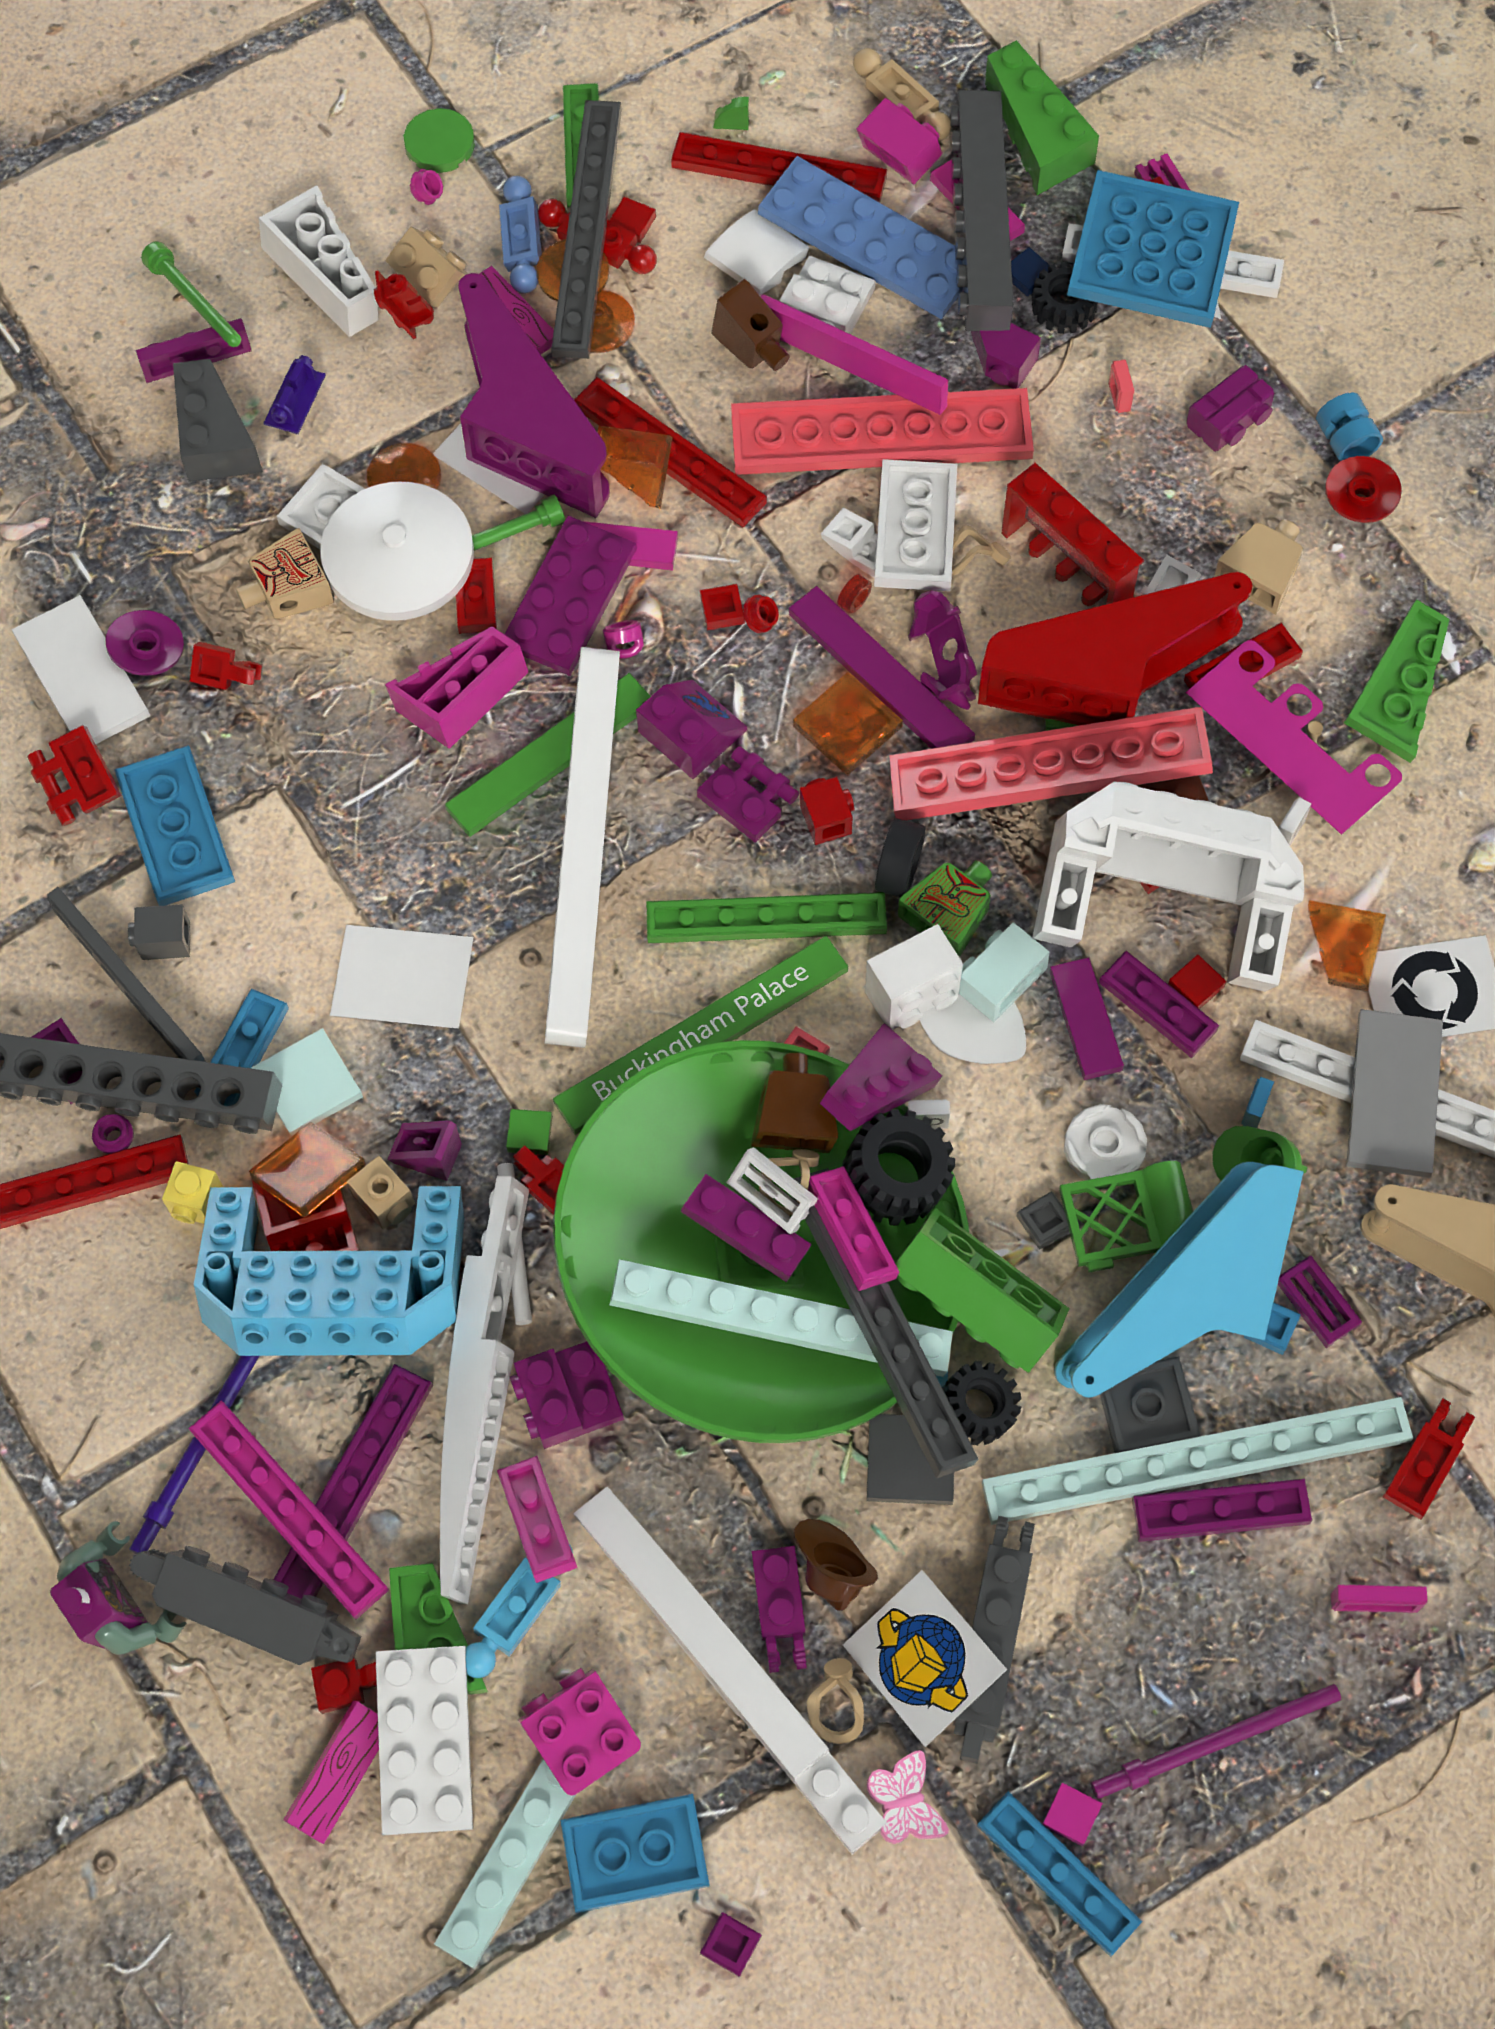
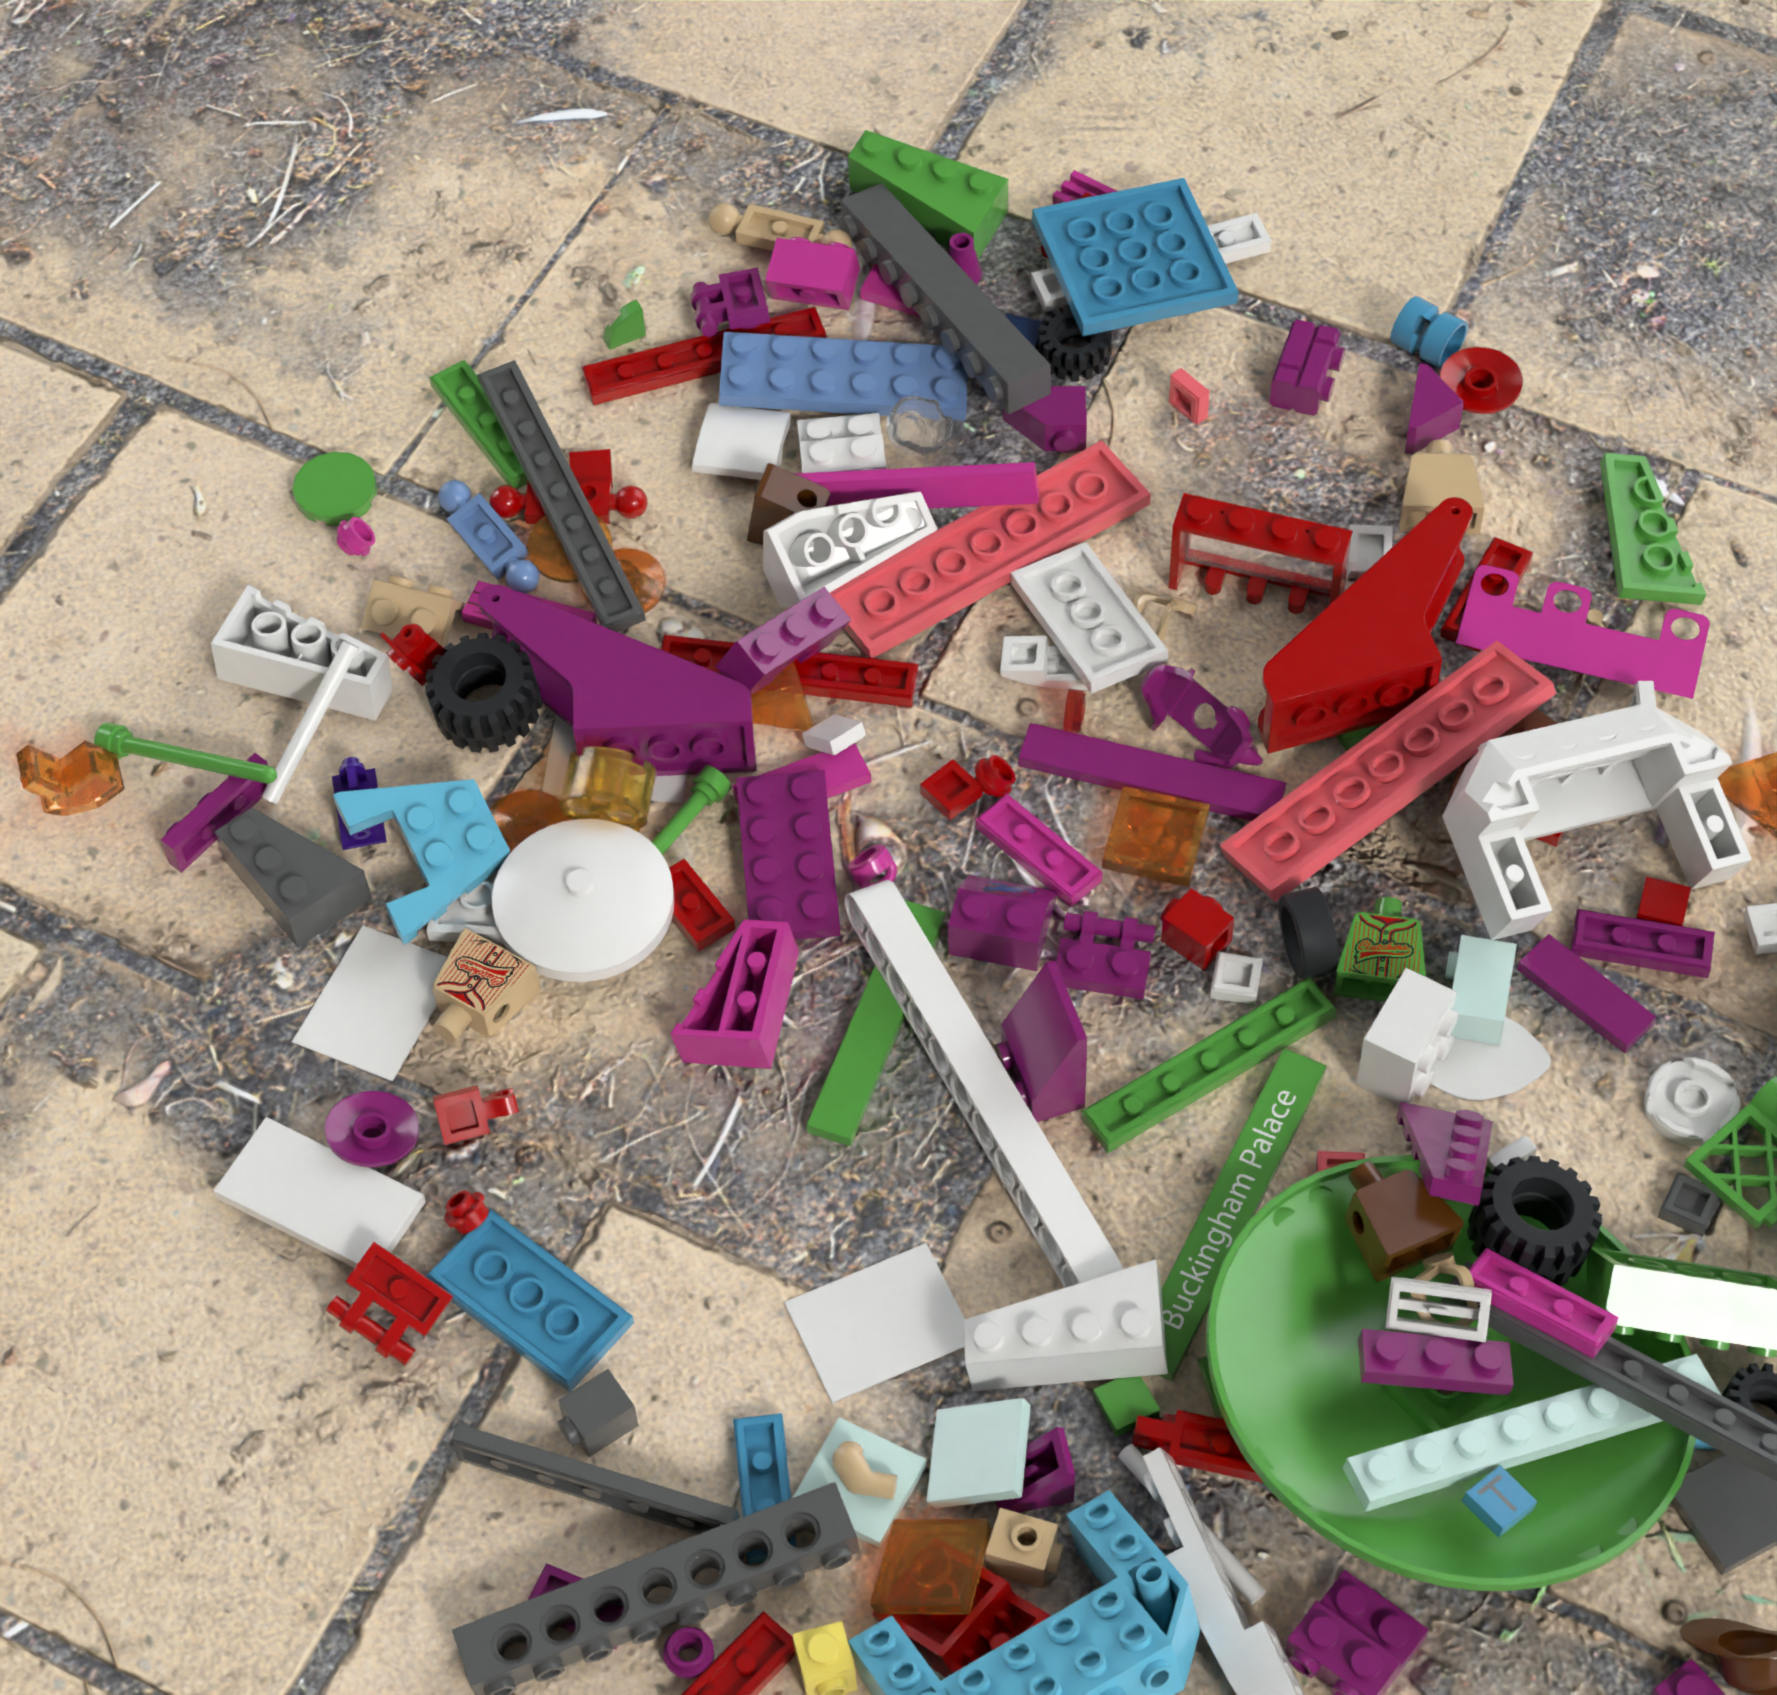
camera: 30 degrees left, 10 degrees down
none -> clear orange brick [16,740,125,816]
none -> white bar [261,641,358,804]
none -> white sticker [292,925,448,1081]
none -> medium azure wing [333,779,510,945]
none -> black tyre [425,633,542,753]
none -> red plate [444,1190,489,1234]
none -> clear yellow brick [559,747,657,833]
none -> magenta plate [690,267,770,337]
none -> magenta arch [715,587,851,695]
none -> white wedge [763,492,938,608]
none -> white tile [802,714,866,755]
none -> tan arm [833,1441,897,1500]
none -> clear hair [887,395,953,458]
none -> light aqua tile [926,1398,1031,1509]
none -> magenta cone [948,233,982,285]
none -> white wedge [963,1259,1168,1391]
none -> dark pink tile [975,793,1103,907]
none -> magenta slope [996,960,1087,1122]
none -> white tile [1210,952,1263,1005]
none -> magenta slope [1405,363,1464,454]
none -> dark azure tile [1462,1465,1537,1538]

